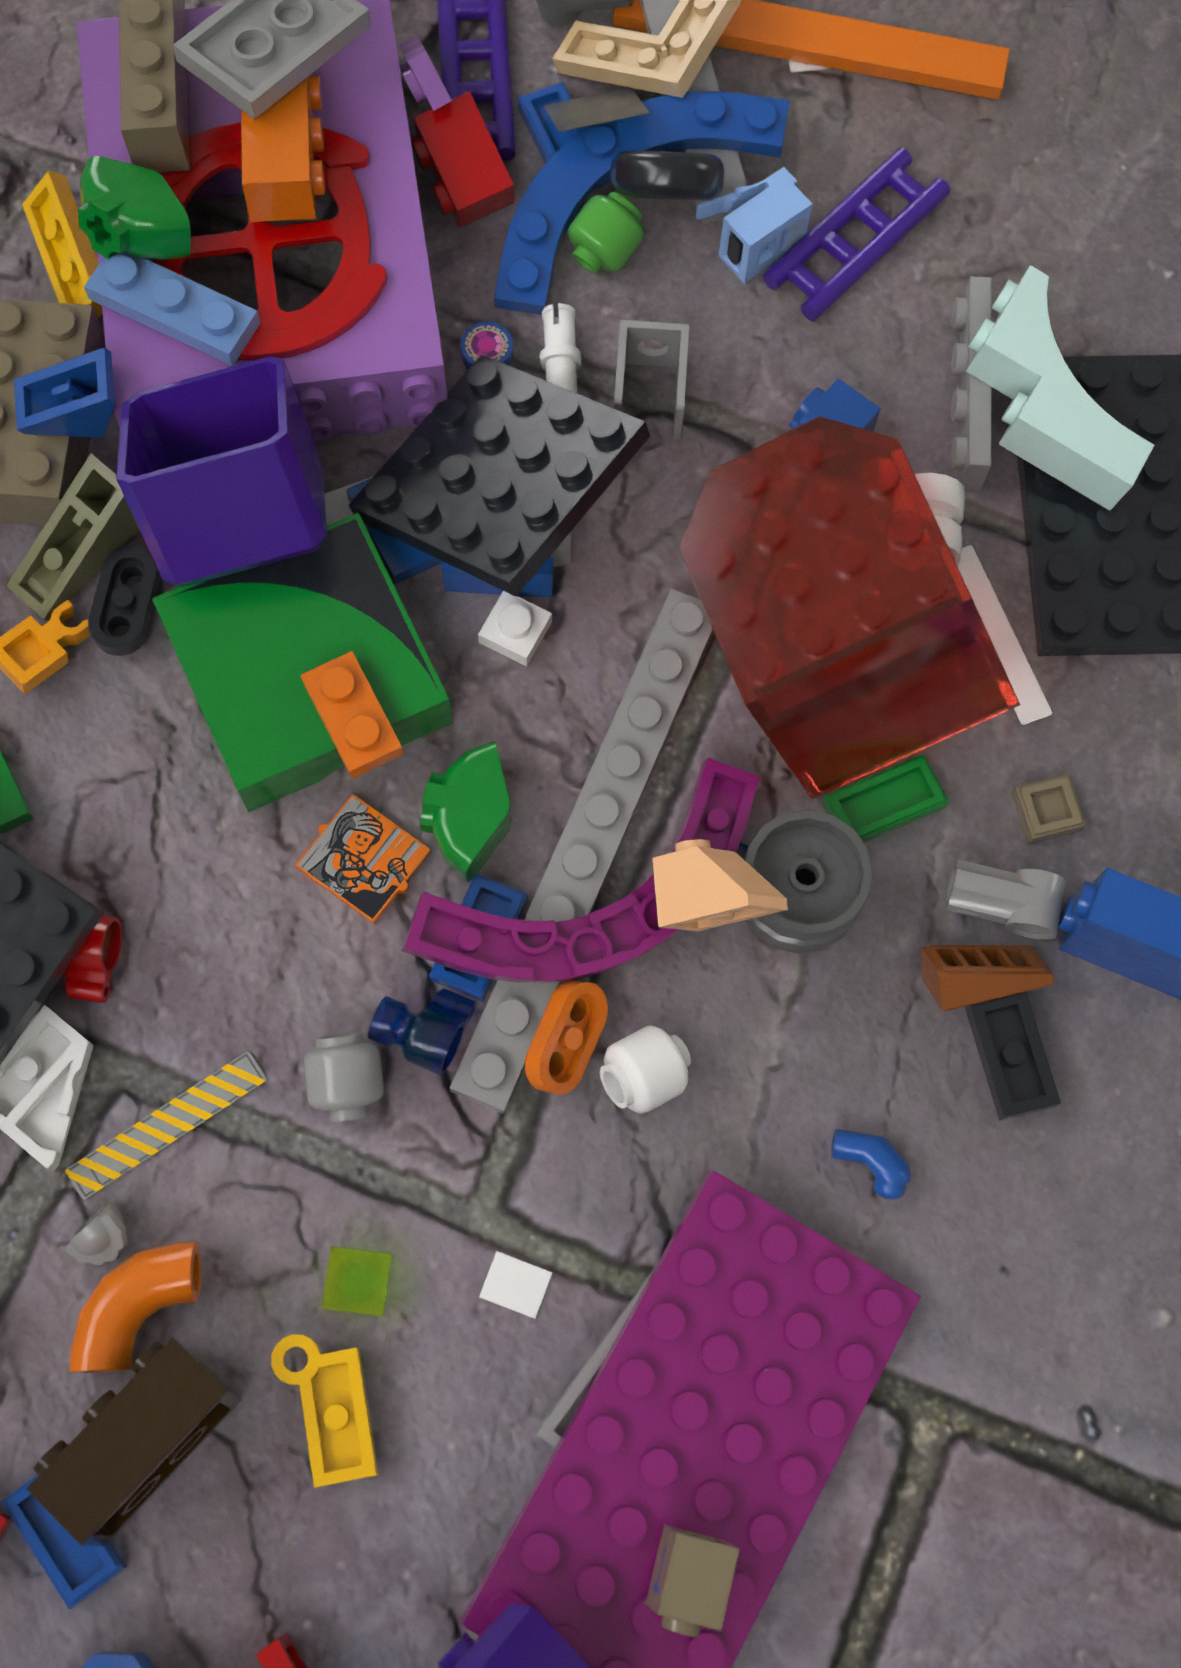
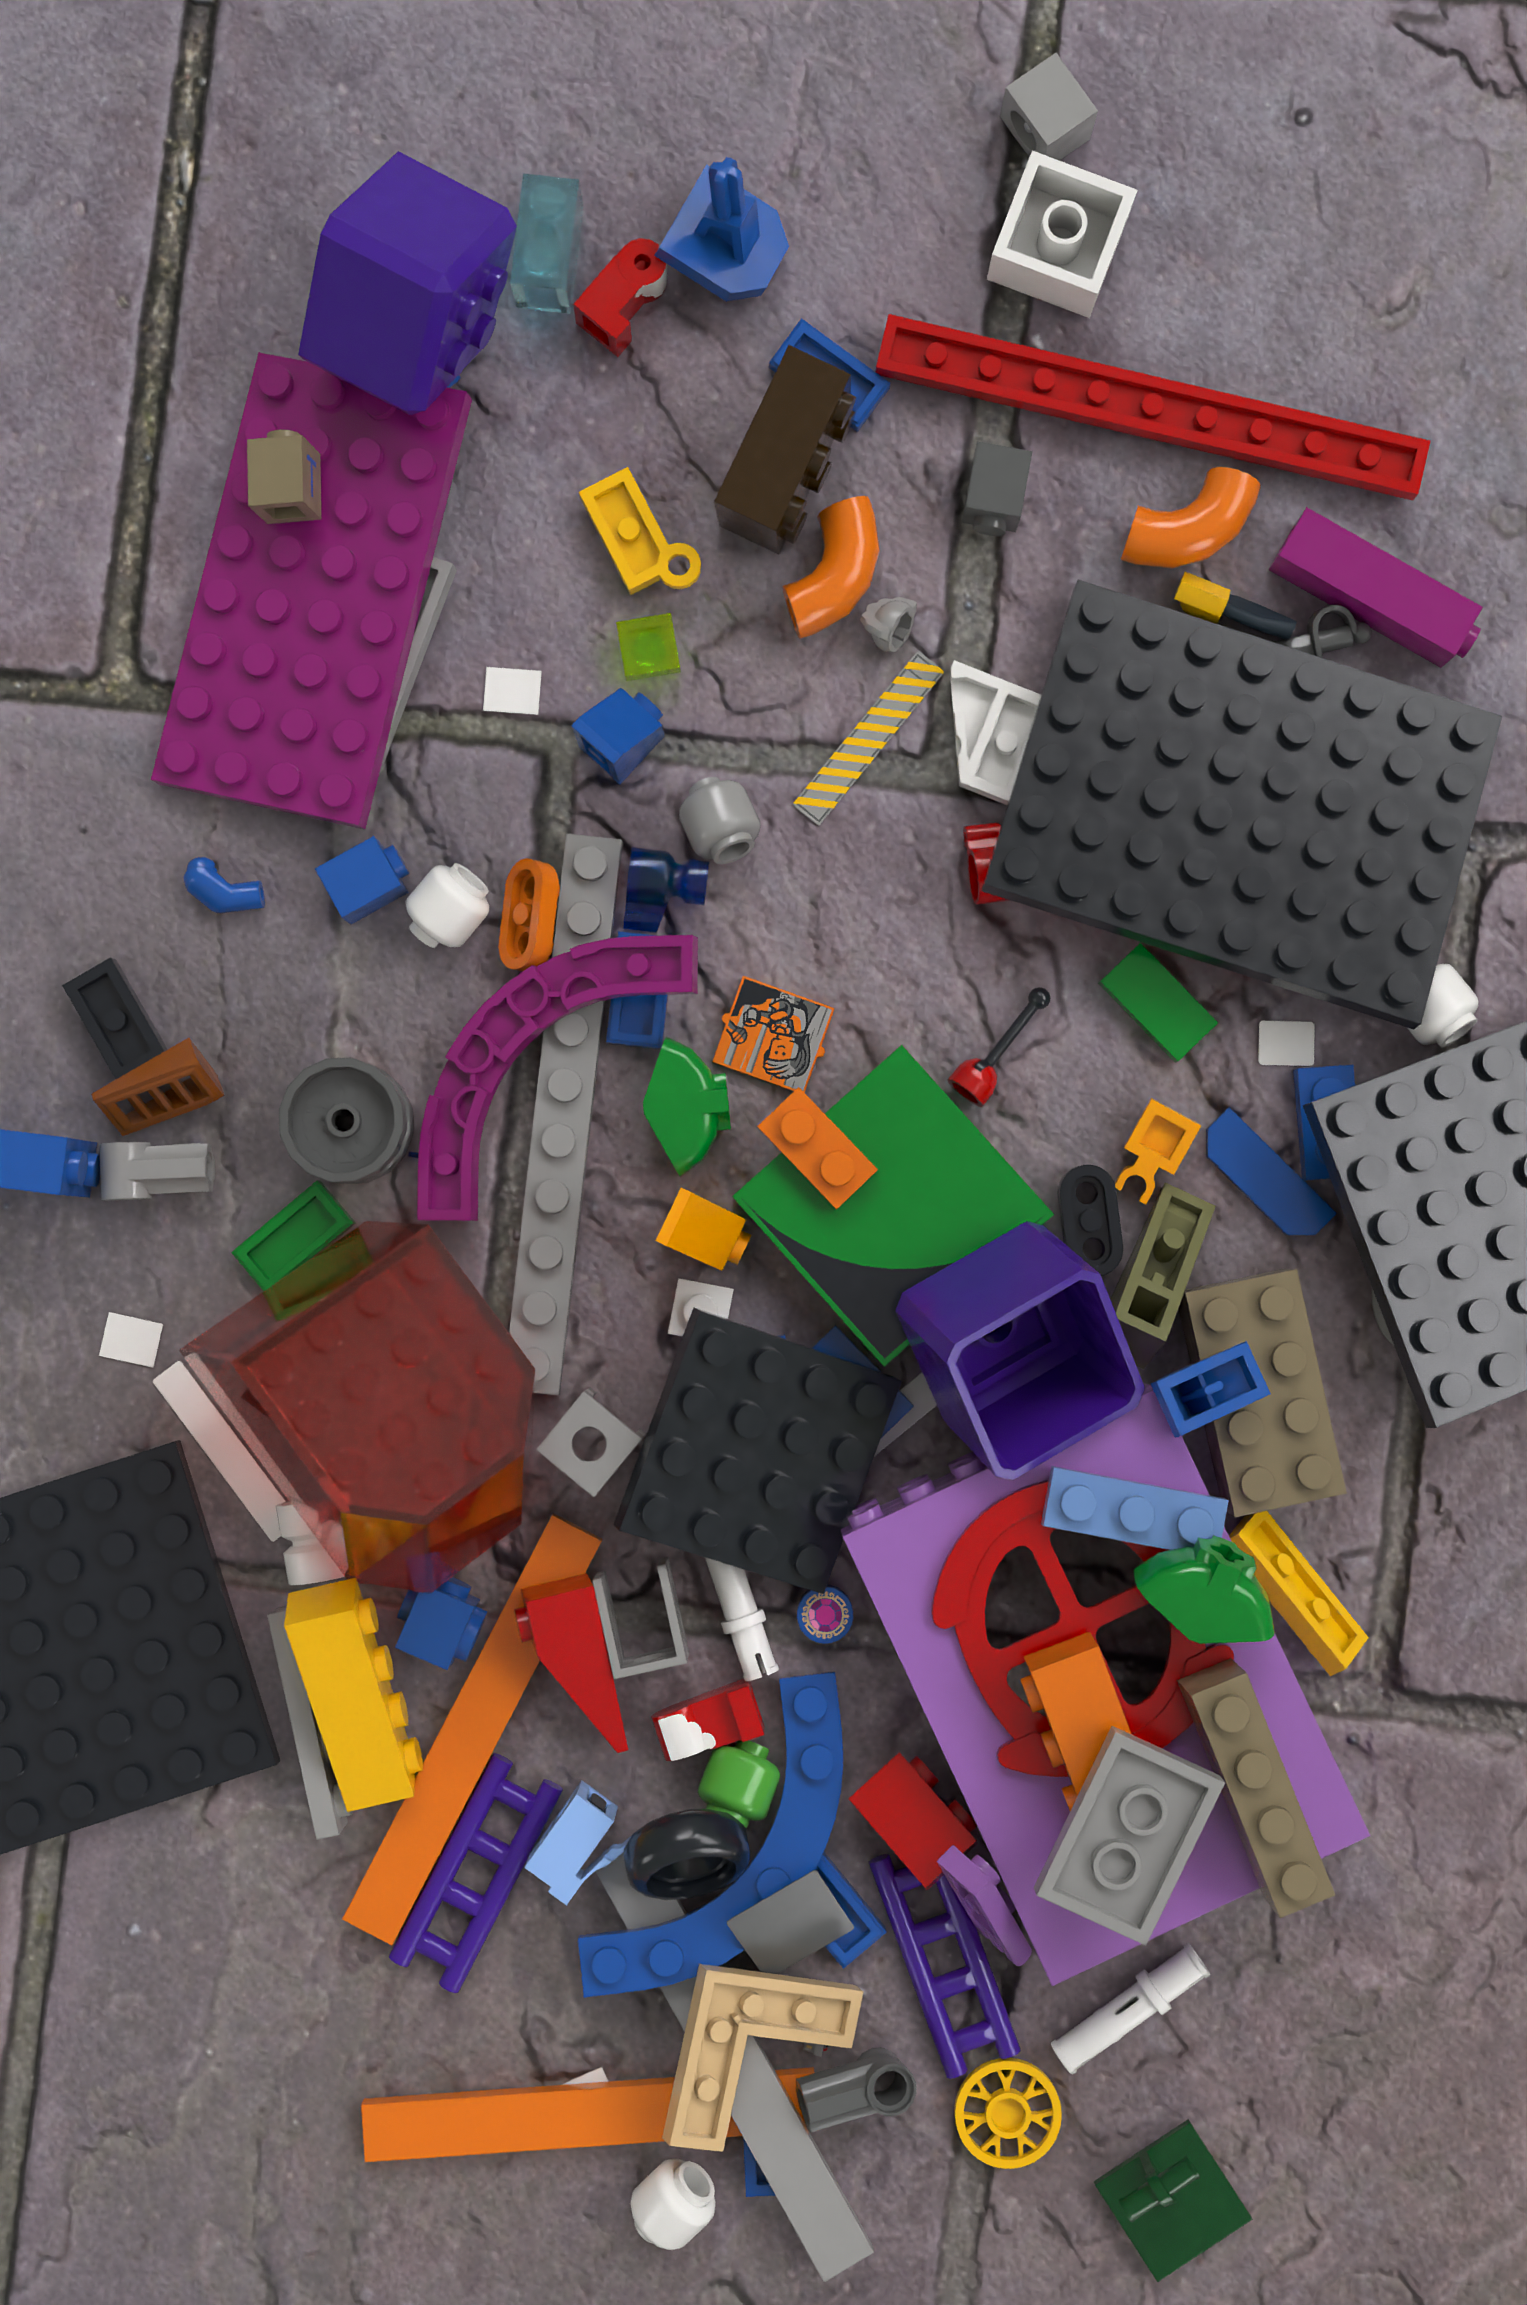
camera: 170 degrees right, 15 degrees up
light nougat slope [652,839,788,931] -> none
light aqua arch [966,265,1154,511] -> none
dark tan tile [1011,774,1086,844] -> none
none -> white sticker [99,1312,163,1368]
none -> yellow brick [284,1578,423,1812]
none -> blue brick [315,836,410,925]
none -> orange tile [342,1513,603,1946]
none -> red slope [514,1573,628,1753]
none -> light grey piece [536,1387,646,1497]
none -> blue slope [571,688,665,784]
none -> red leg [651,1679,764,1761]
none -> light orange slope [655,1187,752,1271]
none -> hinge [947,987,1051,1107]

